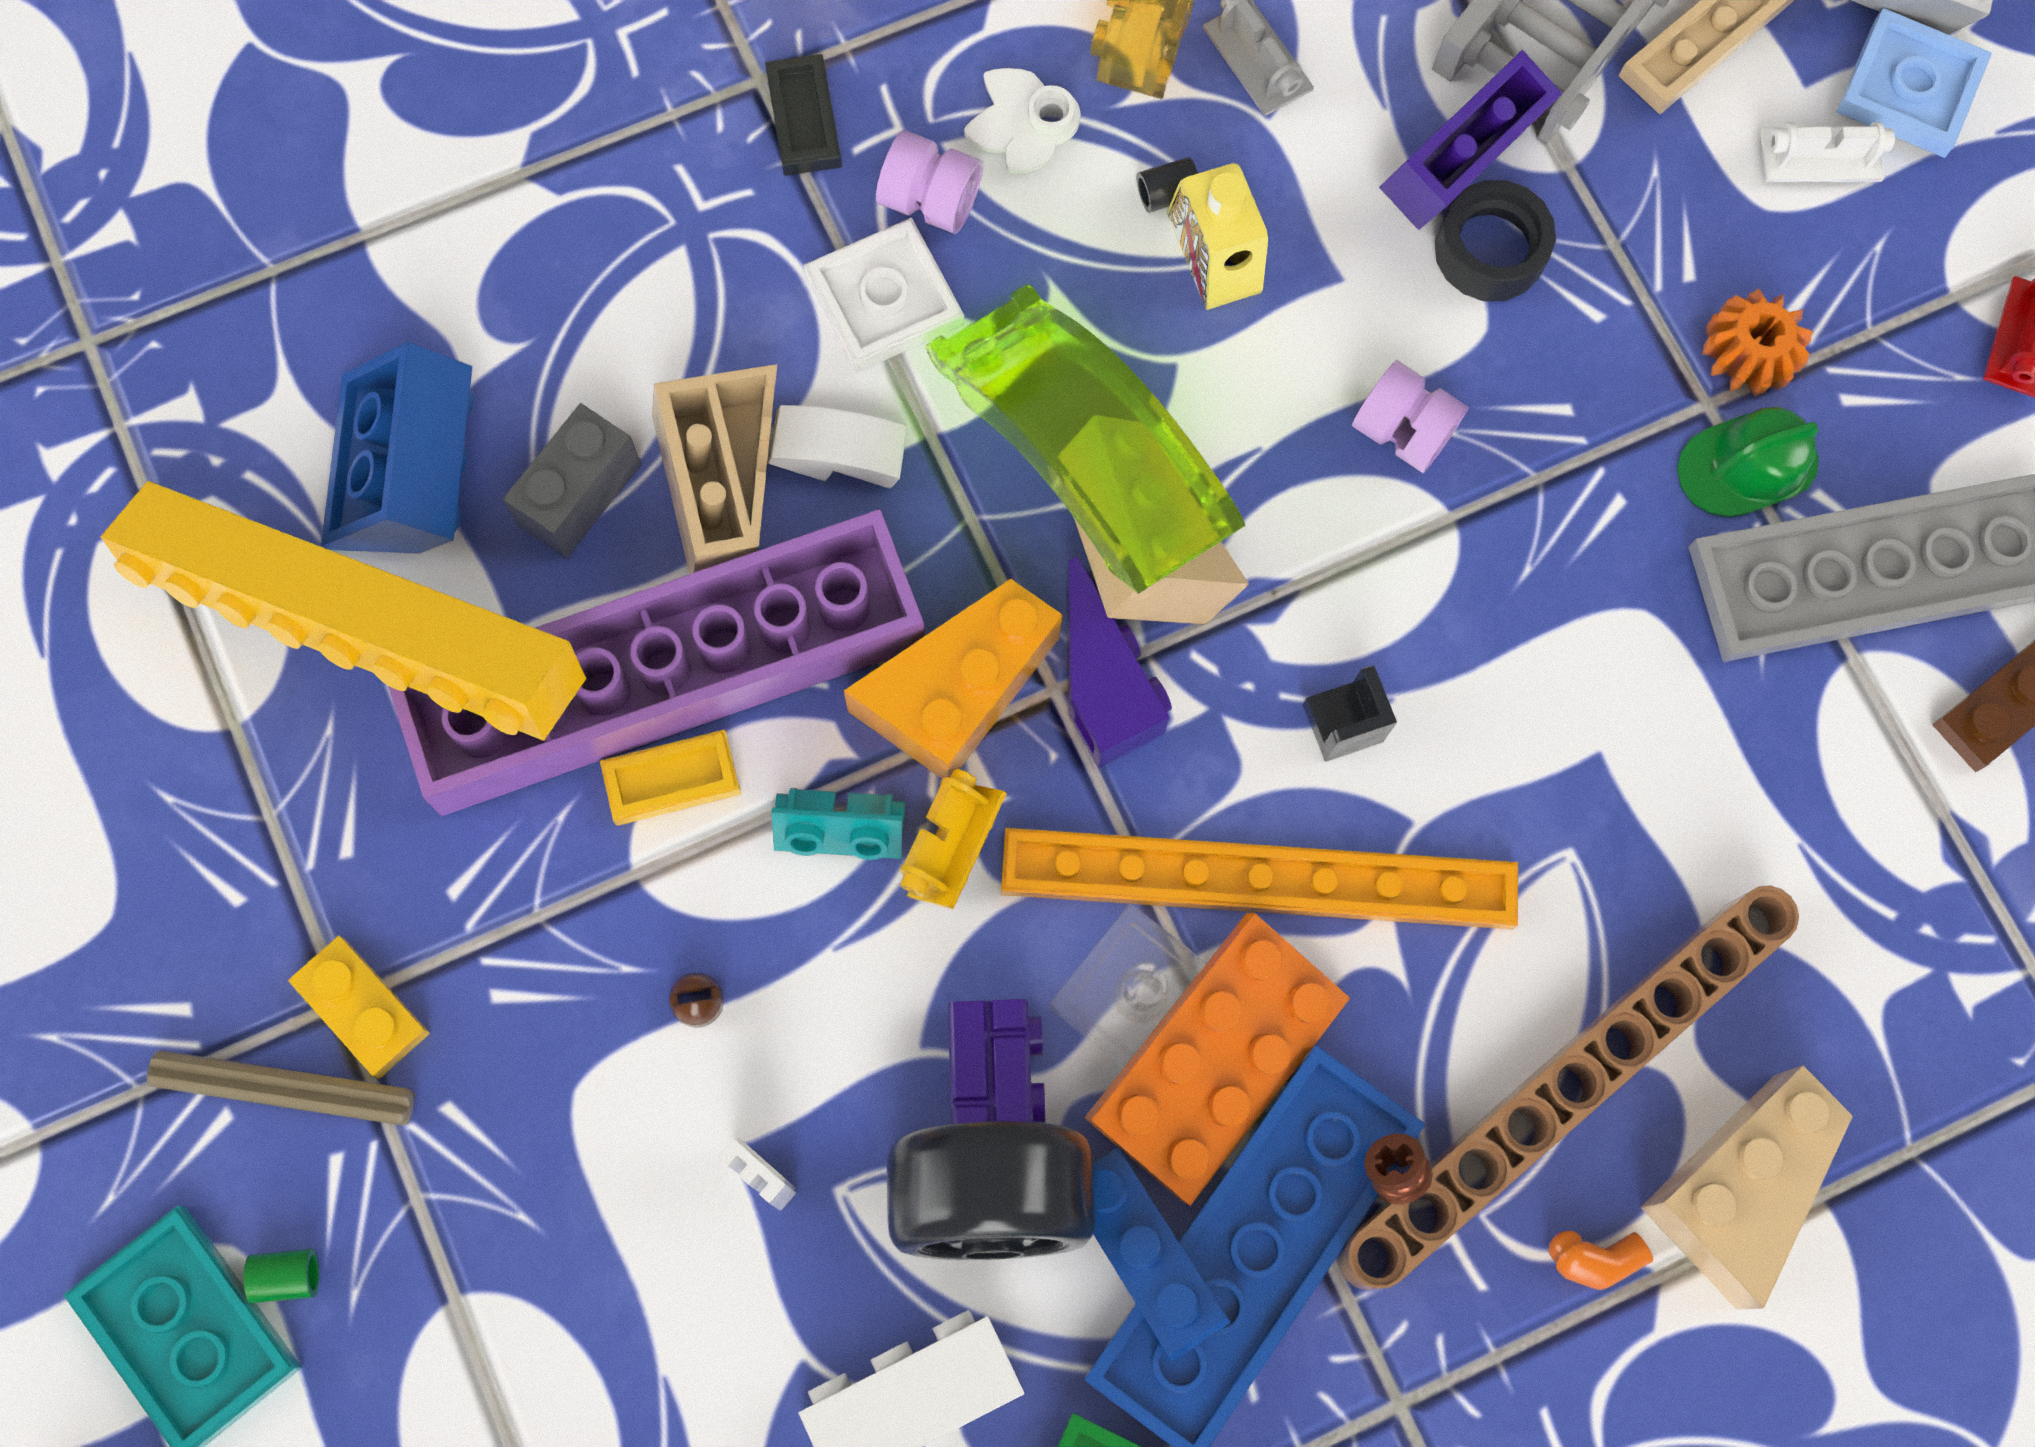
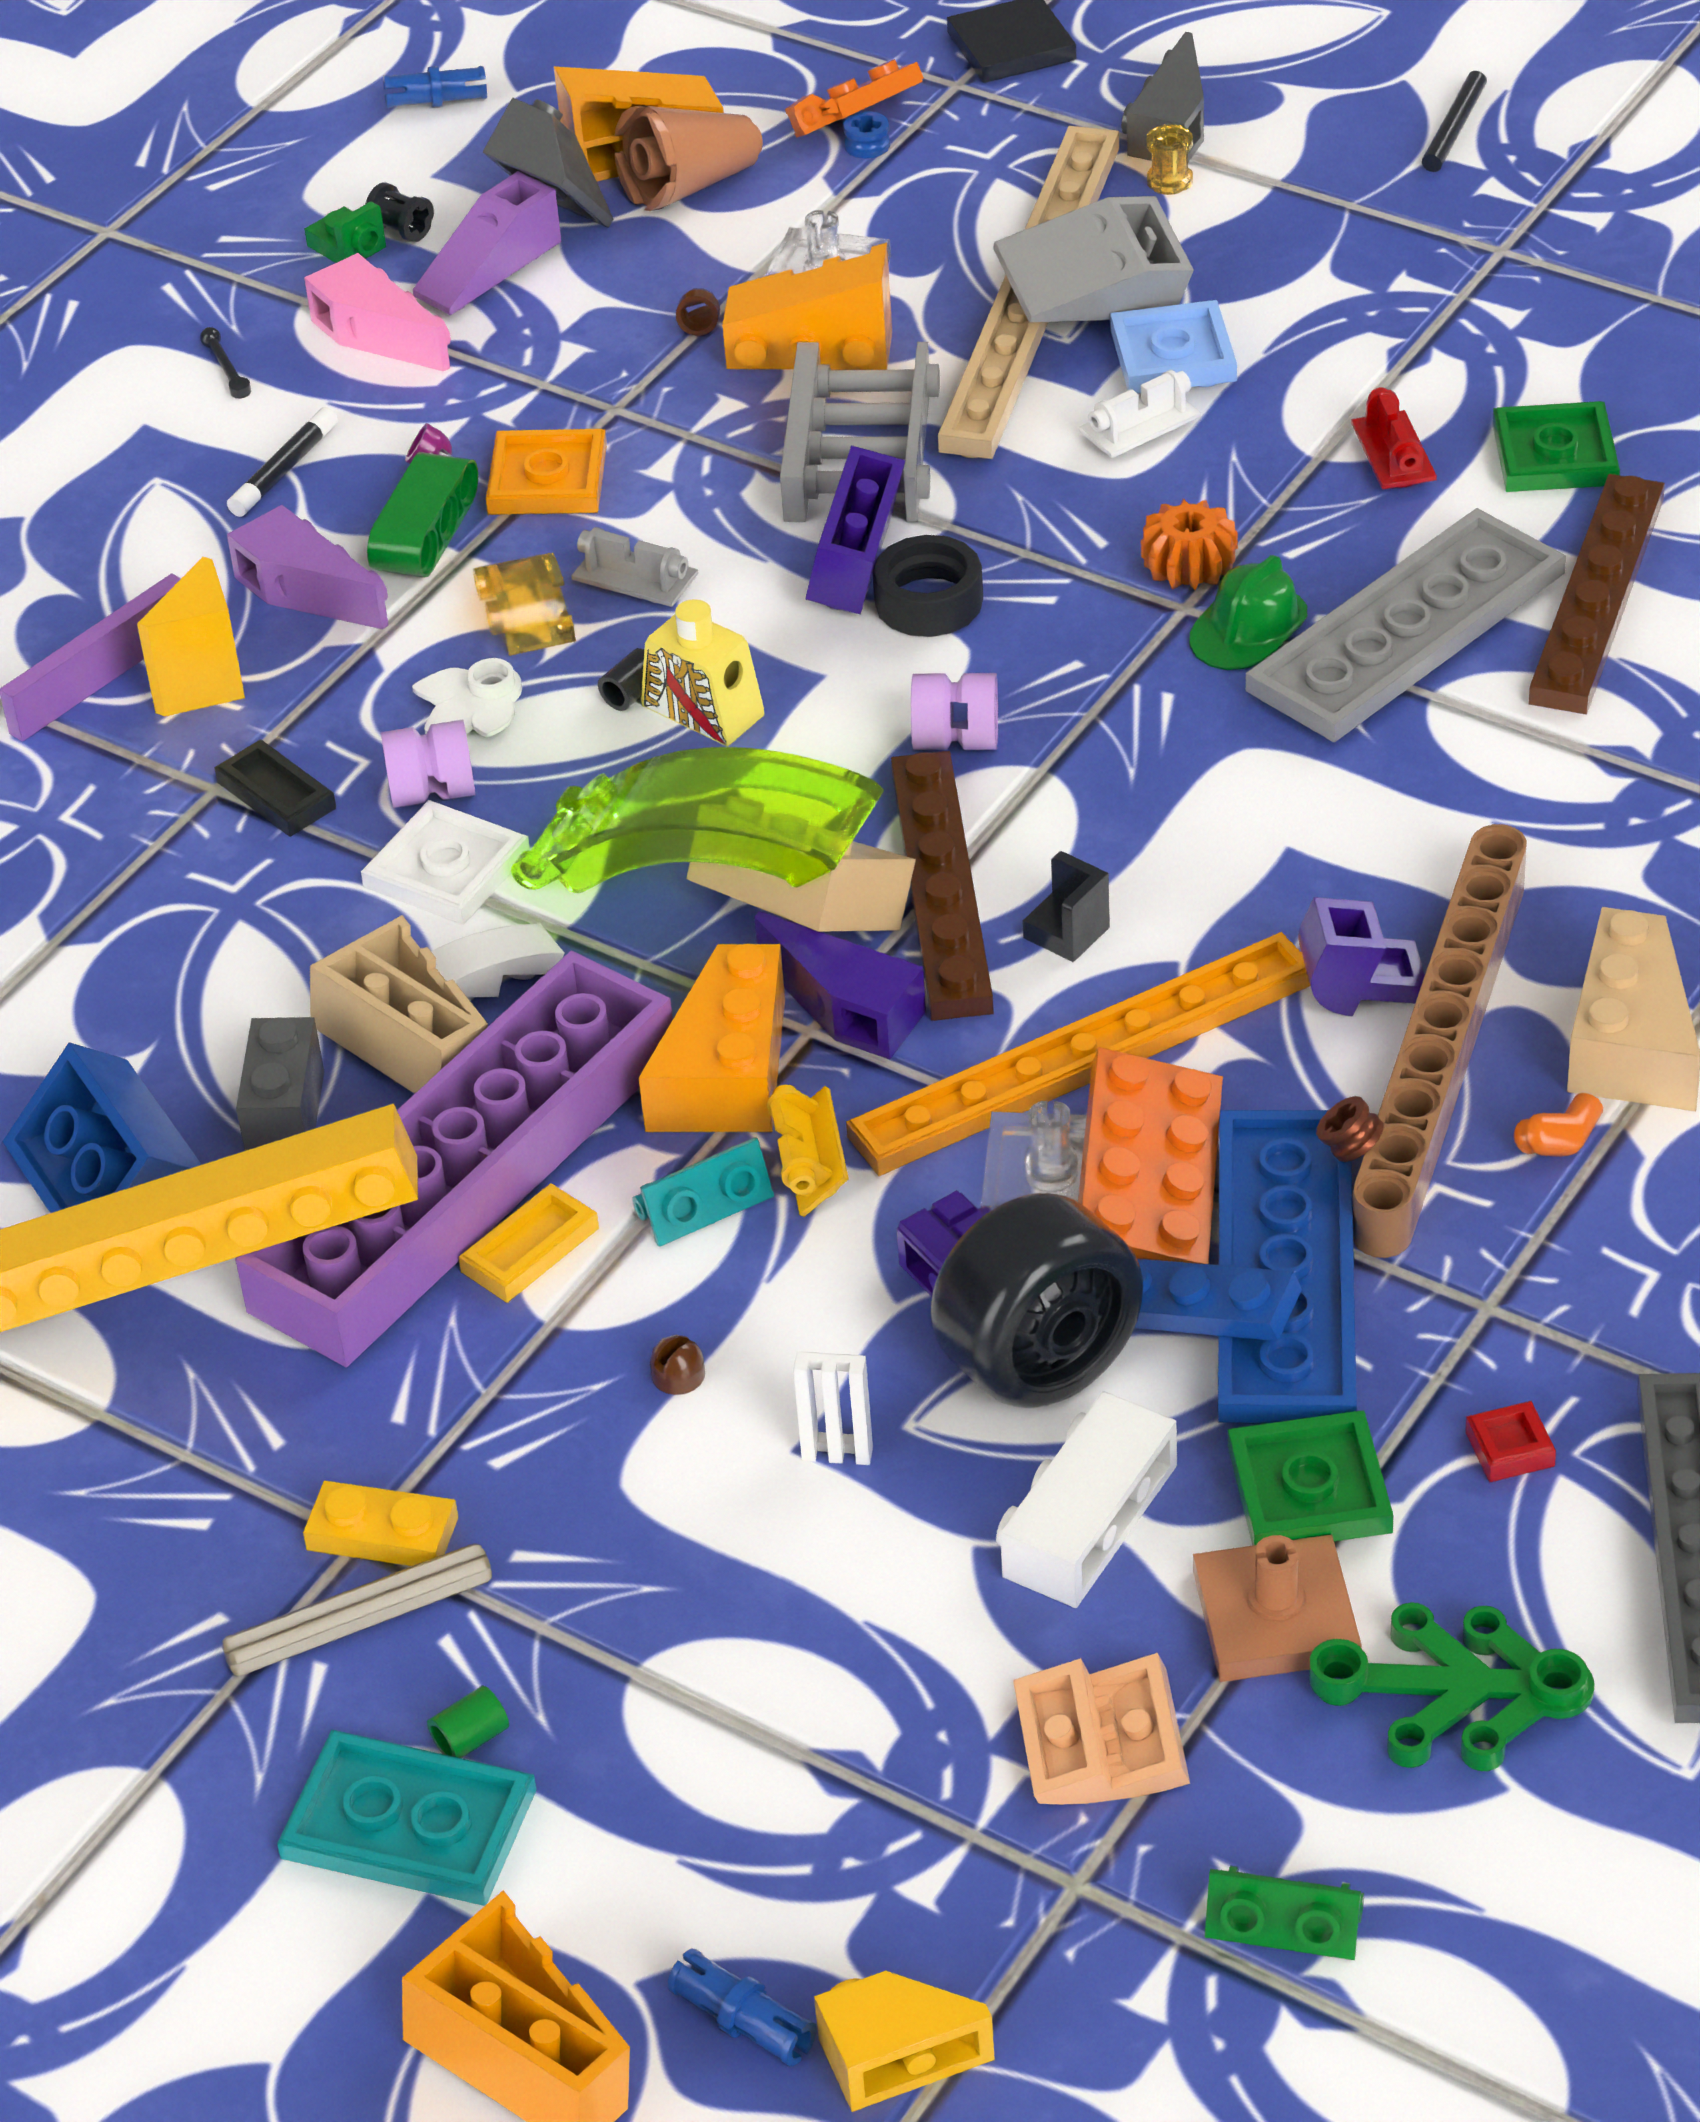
camera: 25 degrees left, 30 degrees down
none -> reddish brown plate [891,751,994,1021]
none -> dark purple brick [1298,897,1425,1016]

